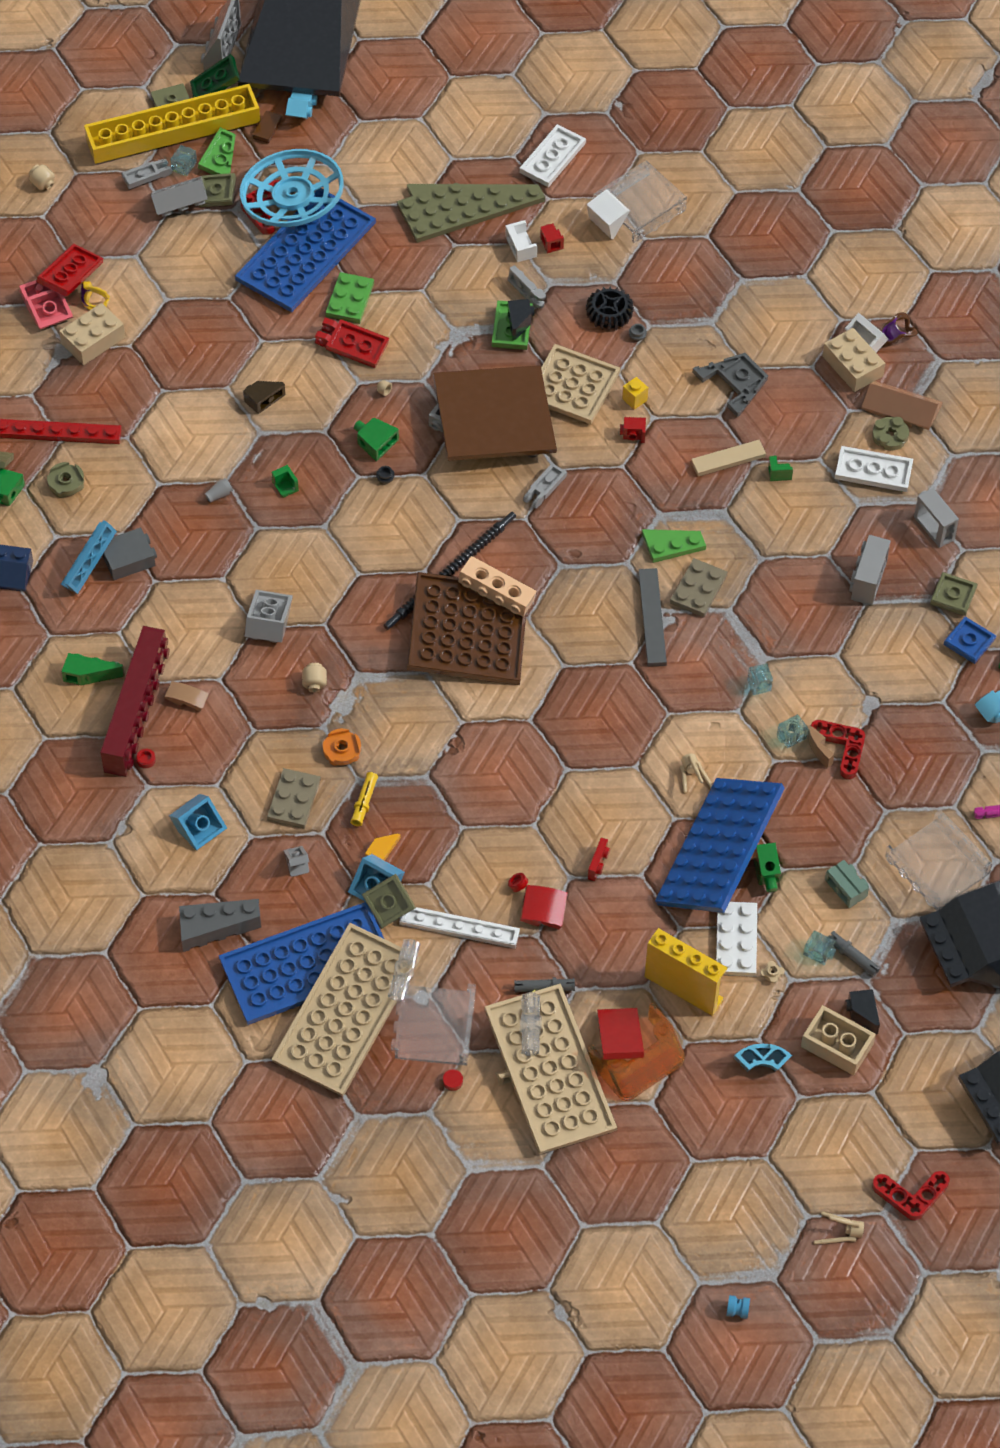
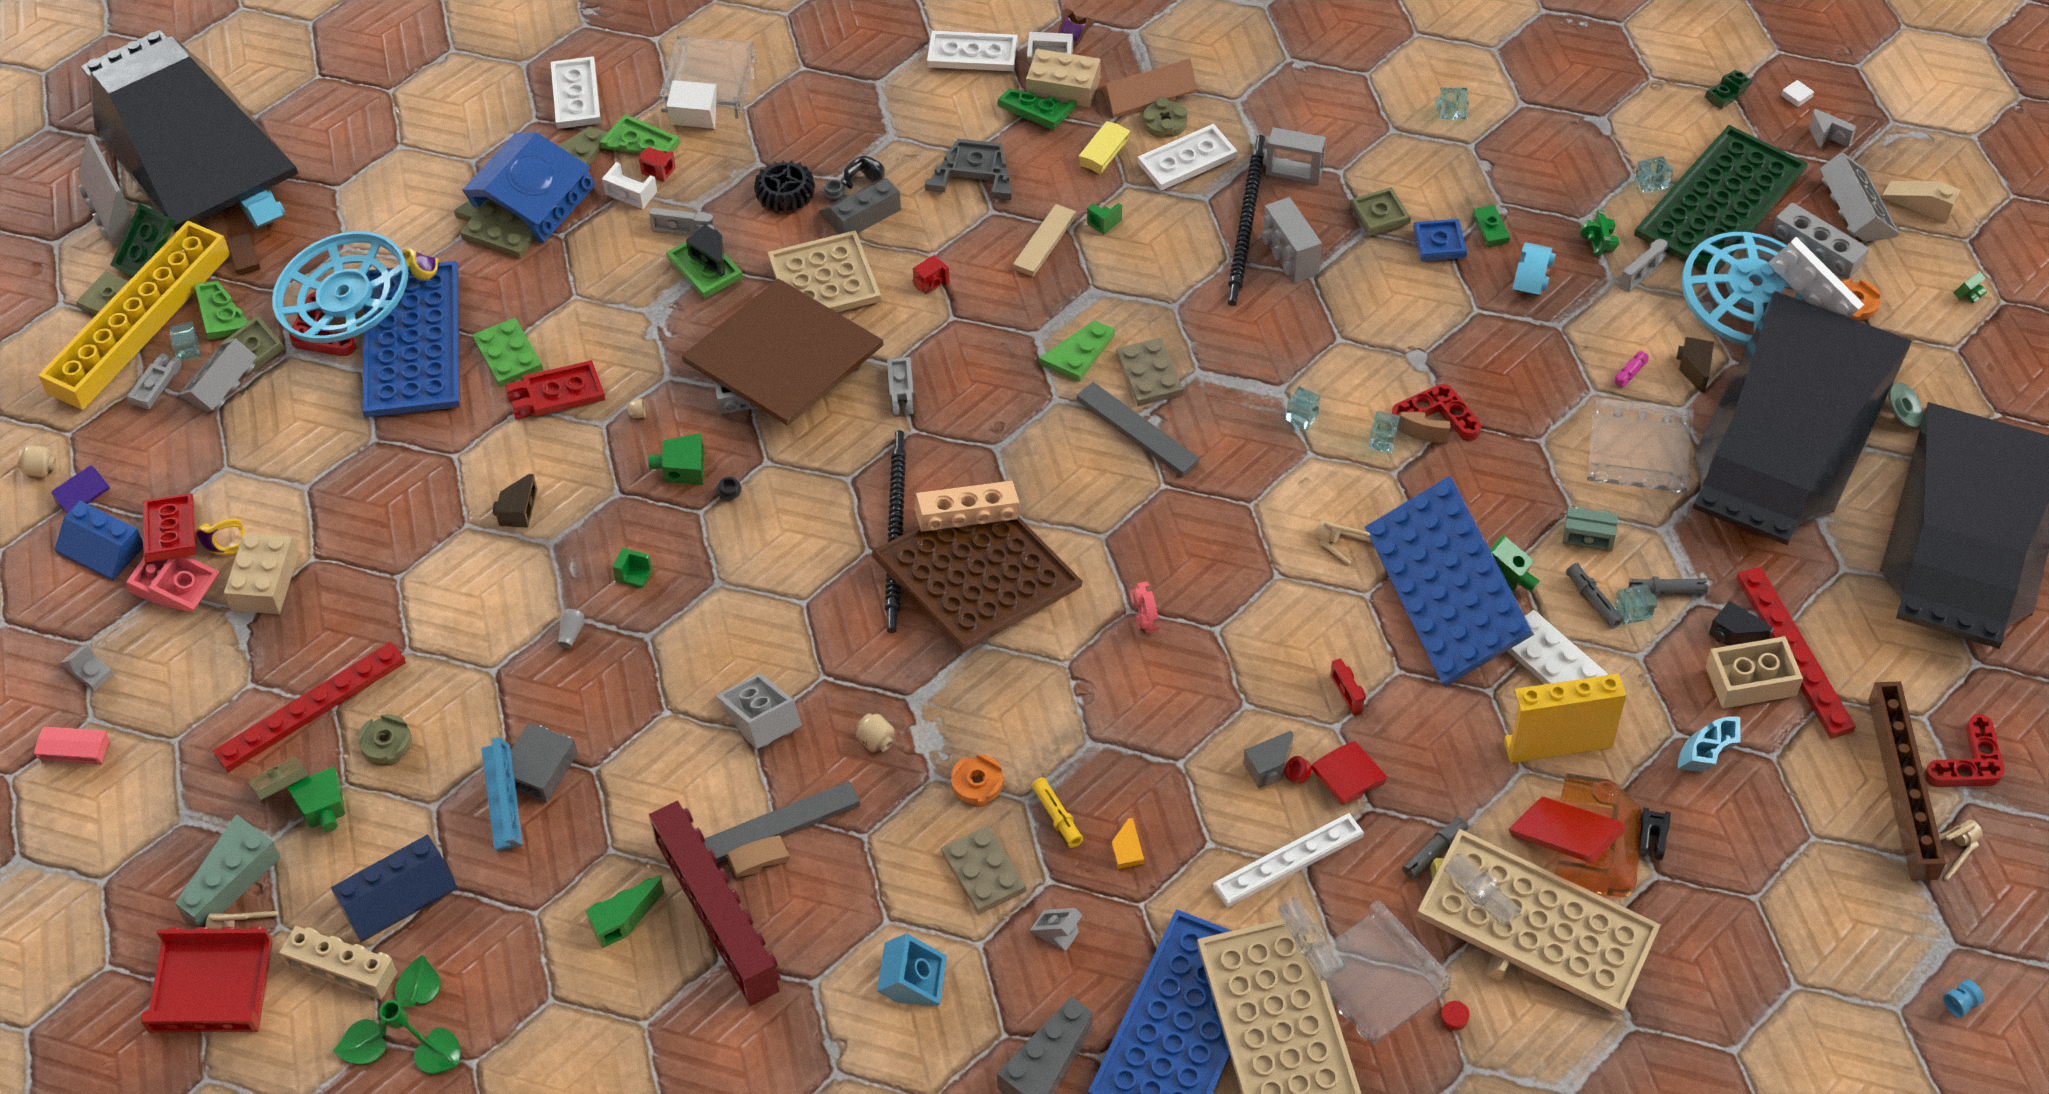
camera: 40 degrees left, 5 degrees down
red tile [136,748,156,768] -> none
dark azure slope [348,854,405,902] -> none
olive plate [362,874,416,928] -> none
yellow brick [622,377,649,410] -> none
tan plate [761,961,785,983] -> none
none -> dark purple slope [51,465,110,514]
none -> blue slope [55,501,143,581]
none -> yellow piece [402,249,439,281]
none -> blue panel [462,132,596,242]
none -> bright green wing [599,114,680,154]
none -> dark grey tile [703,781,860,864]
none -> dark grey slope [819,178,901,234]
none -> black piece [841,156,885,189]
none -> white plate [927,31,1018,71]
none -> green wing [997,89,1077,130]
none -> light yellow piece [1079,121,1130,175]
none -> coral plate [1130,581,1159,633]
none -> black hose [1228,135,1265,306]
none -> dark grey slope [1243,731,1294,788]
none -> dark grey pin [1566,563,1624,629]
none -> black piece [1638,807,1671,860]
none -> red plate [1736,566,1856,739]
none -> reddish brown brick [1868,681,1946,881]

